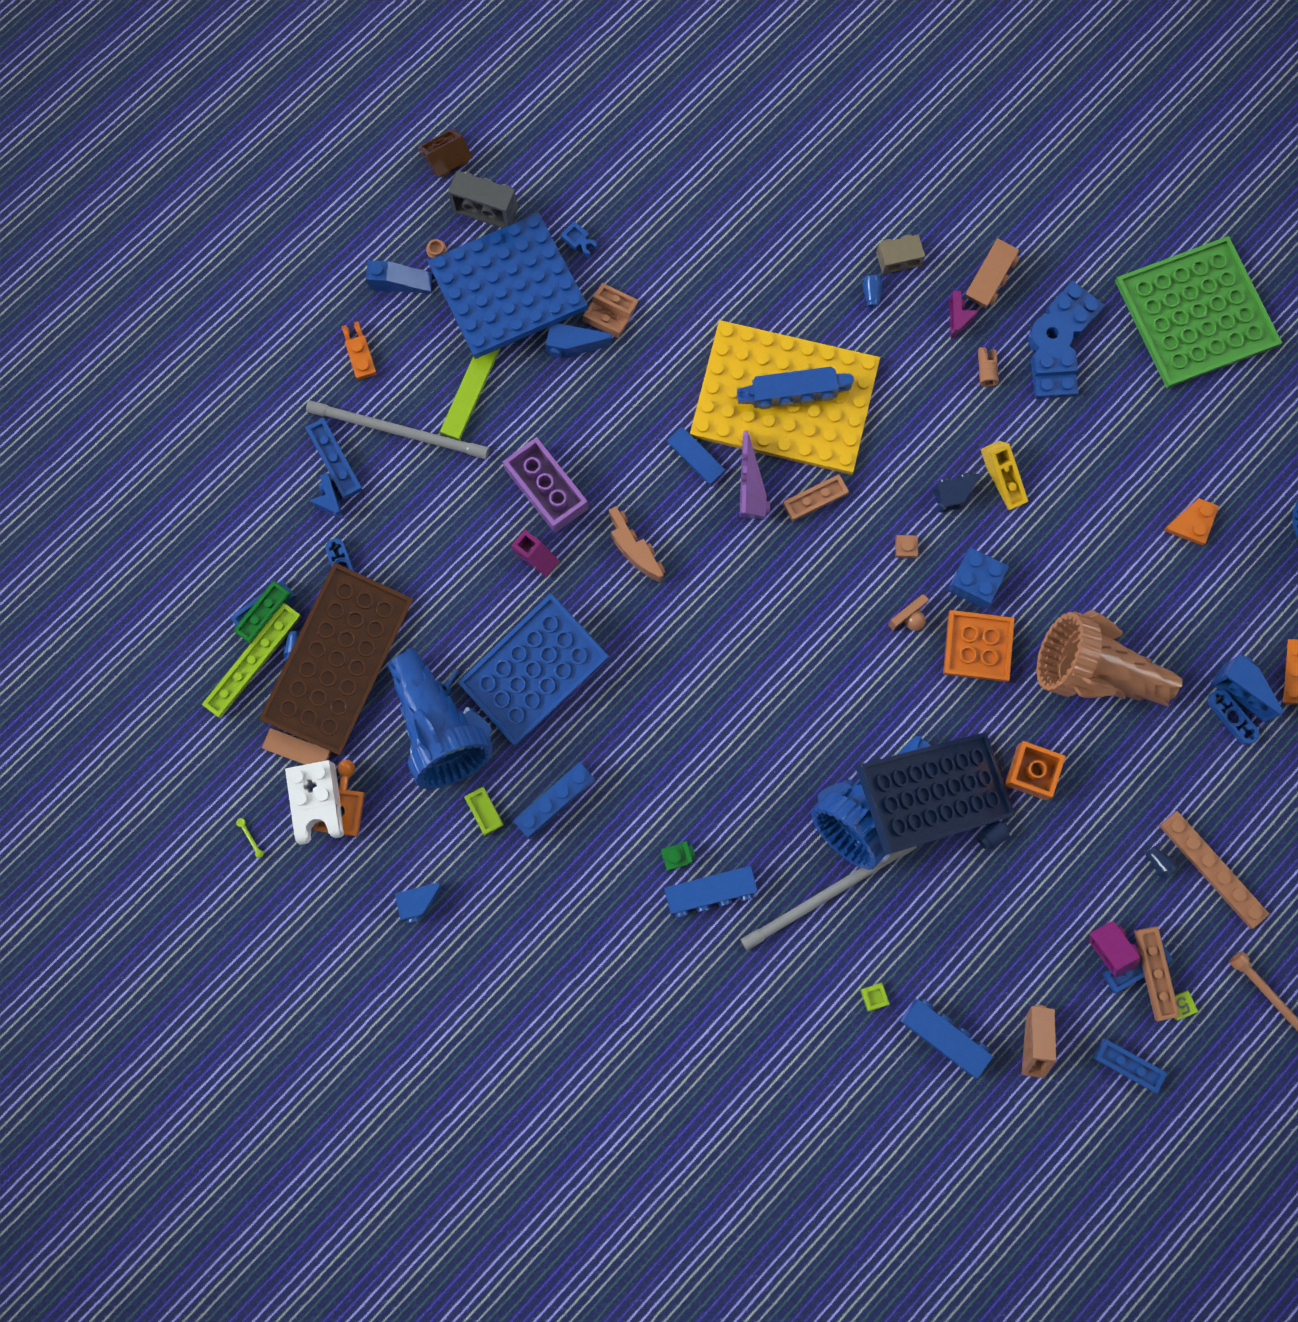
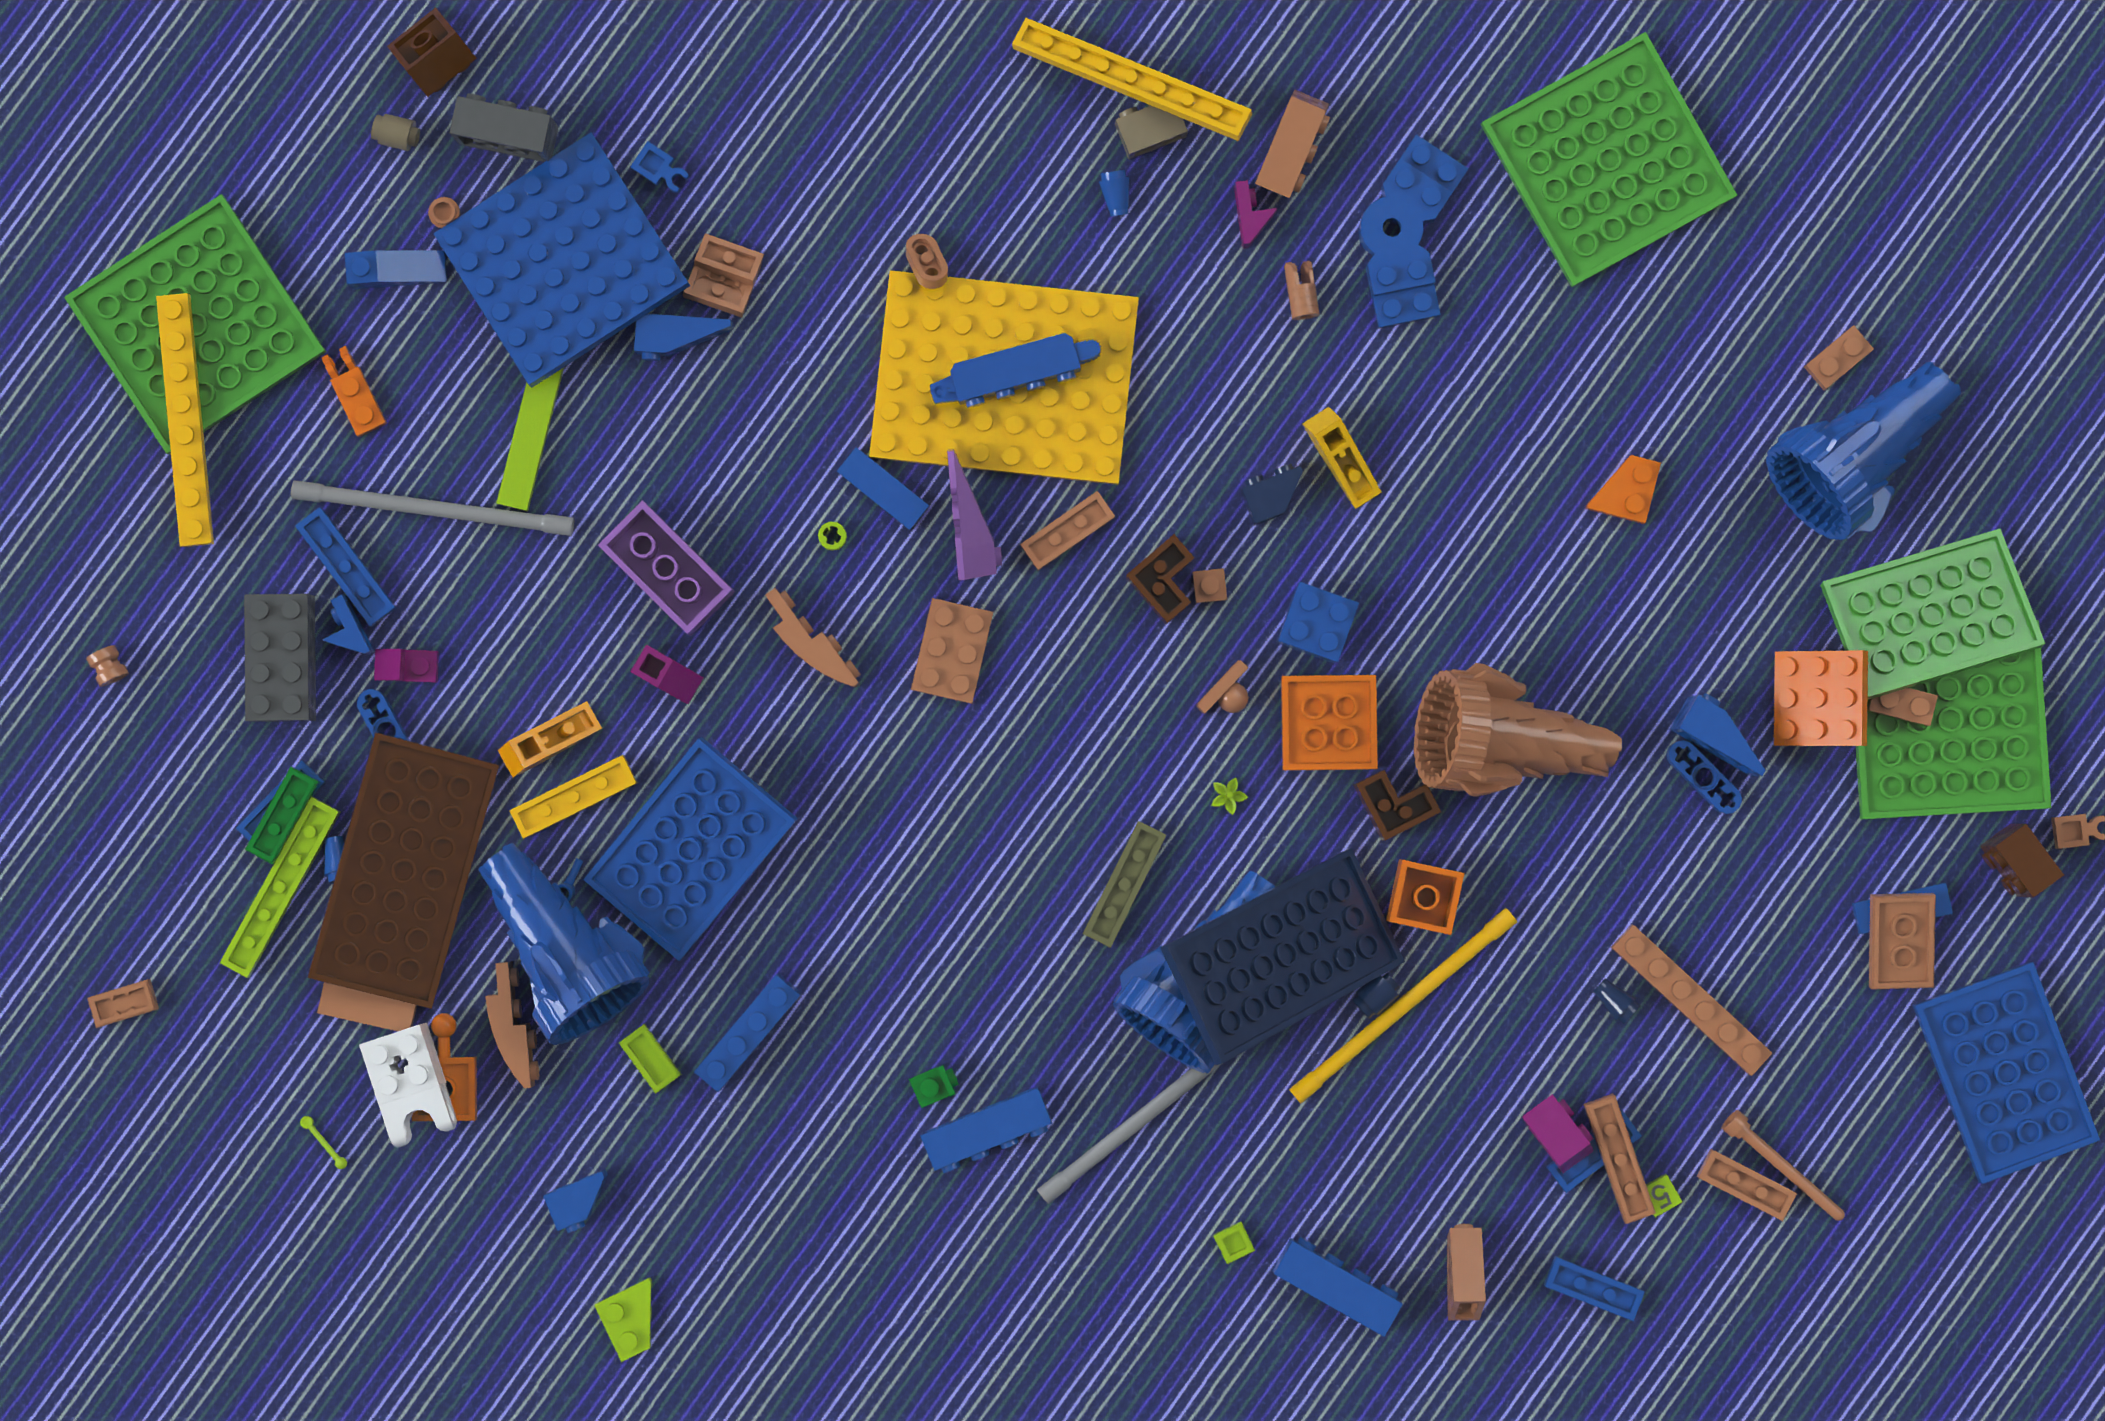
camera: 10 degrees left, 10 degrees up
none -> bright green plate [64,194,327,455]
none -> nougat wheel [86,645,129,687]
none -> nougat plate [87,979,159,1028]
none -> yellow plate [156,293,214,547]
none -> dark grey brick [244,594,316,722]
none -> dark tan brick [371,114,420,151]
none -> magenta slope [374,649,439,683]
none -> nougat slope [485,961,539,1088]
none -> light orange slope [497,701,602,778]
none -> yellow plate [509,755,637,839]
none -> lime wing [594,1277,652,1362]
none -> lime bush [818,521,847,551]
none -> nougat plate [906,234,948,289]
none -> nougat plate [911,598,994,704]
none -> yellow plate [1012,18,1252,141]
none -> olive plate [1082,821,1166,948]
none -> reddish brown brick [1125,534,1194,625]
none -> lime plant [1211,778,1248,815]
none -> yellow piece [1289,908,1518,1104]
none -> reddish brown brick [1353,770,1441,841]
none -> nougat plate [1696,1149,1797,1221]

